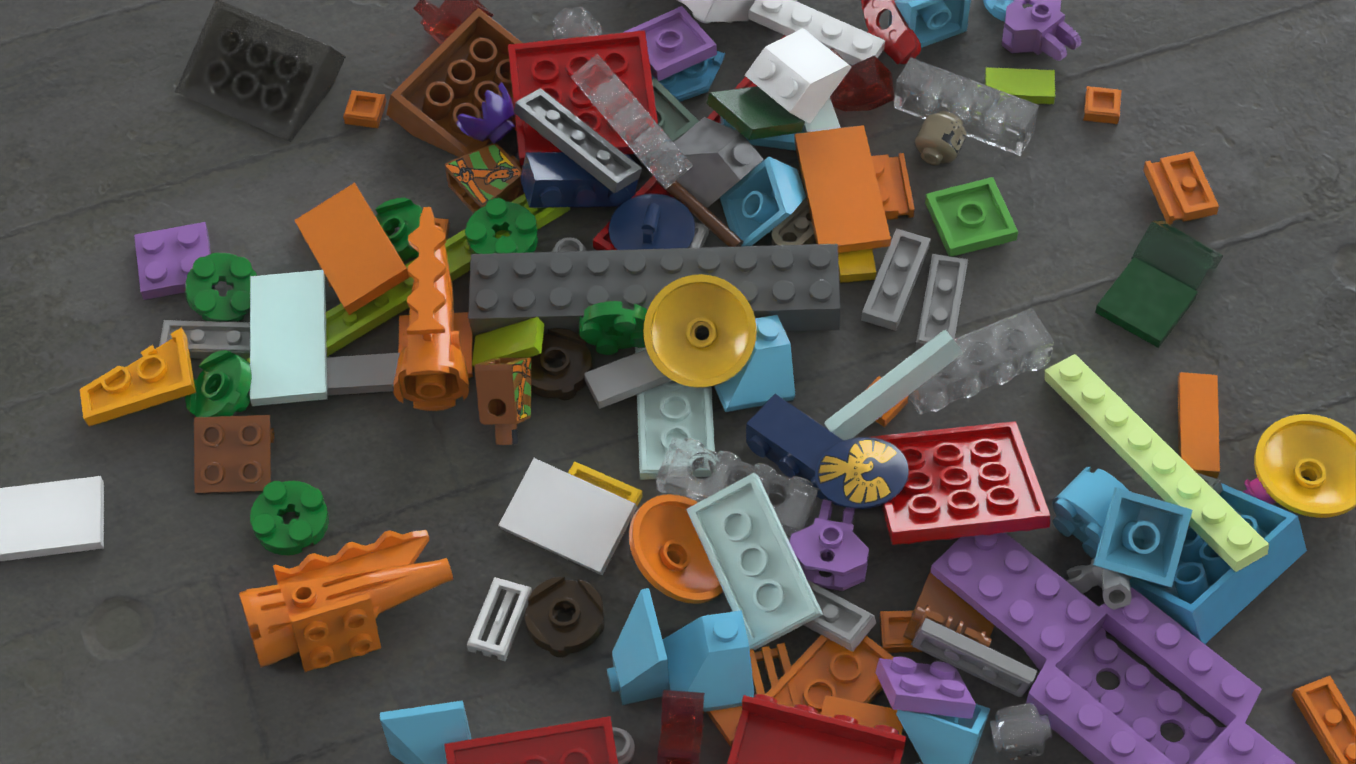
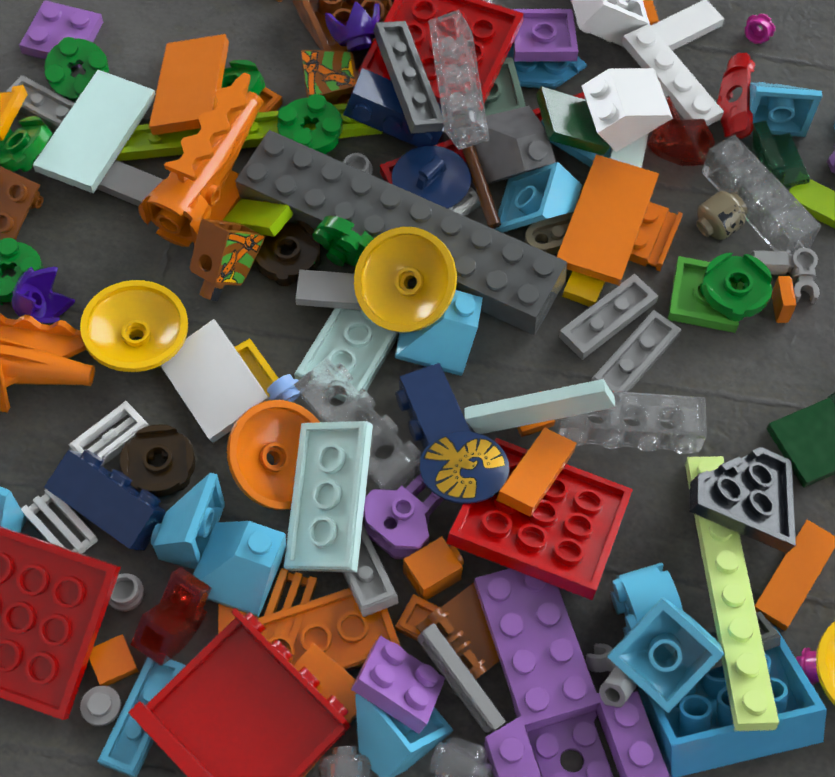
camera: 25 degrees right, 5 degrees up
none -> dark purple piece [12,267,75,325]
none -> white tile [21,489,98,554]
none -> dark blue brick [44,449,166,551]
none -> yellow dish [80,280,188,372]
none -> light blue plate [267,374,302,402]
none -> orange brick [403,537,464,600]
none -> orange tile [497,428,577,517]
none -> black plate [689,447,796,553]
none -> green plate [700,253,773,321]
none -> light grey bar [751,248,820,303]
none -> clear green panel [752,121,810,191]
none -> orange tile [772,276,796,323]

